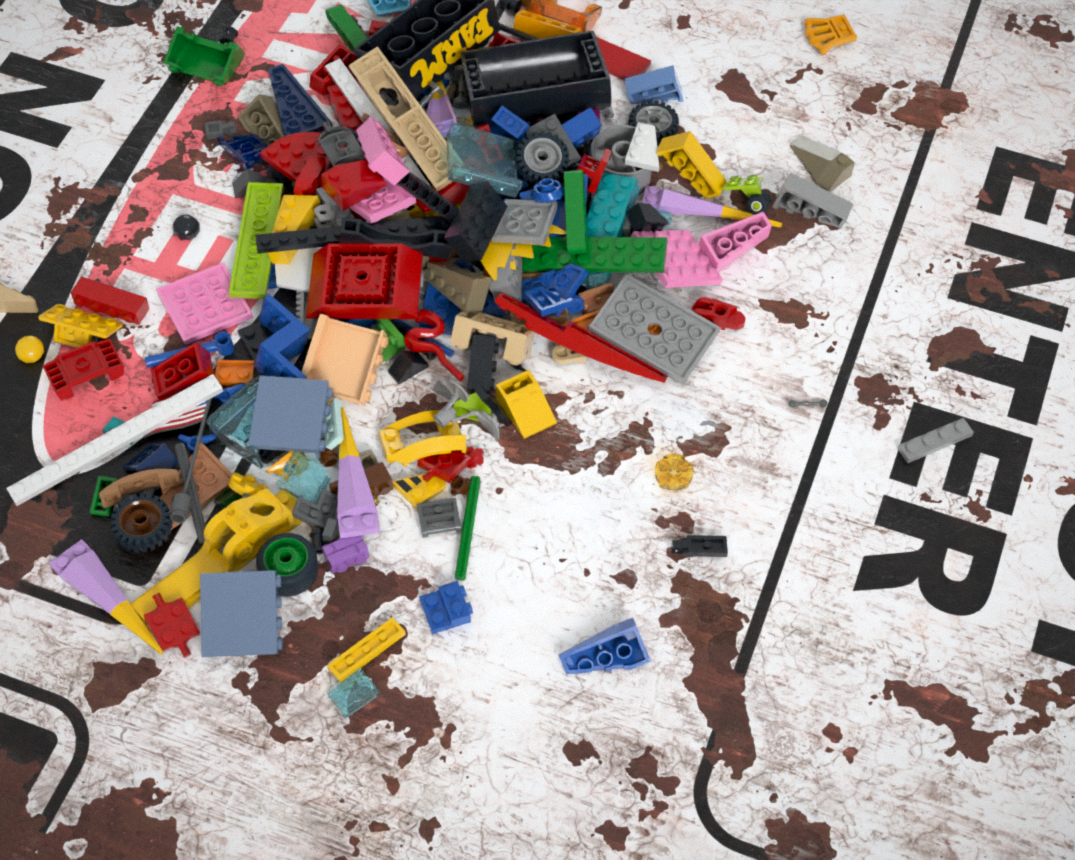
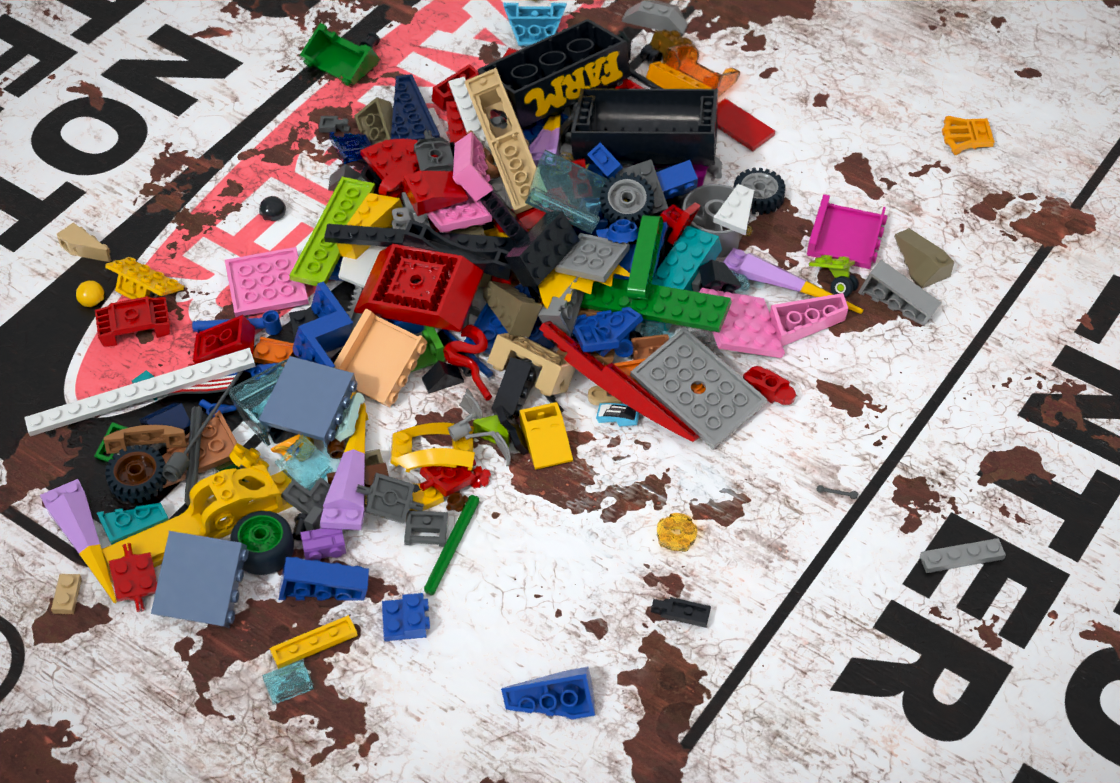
camera: 15 degrees right, 5 degrees down
red brick [70,276,150,325] -> none
green beam [325,4,367,52] -> none
dark grey wheel [419,80,444,108] -> none
medium blue wedge [625,65,684,104] -> none
yellow wedge [656,131,726,199] -> none
none -> tan plate [51,574,82,614]
none -> teal wing [96,503,169,545]
none -> blue wedge [278,557,369,601]
none -> dark grey plate [356,473,424,524]
none -> slope [596,403,640,427]
none -> dark pink panel [807,194,888,269]

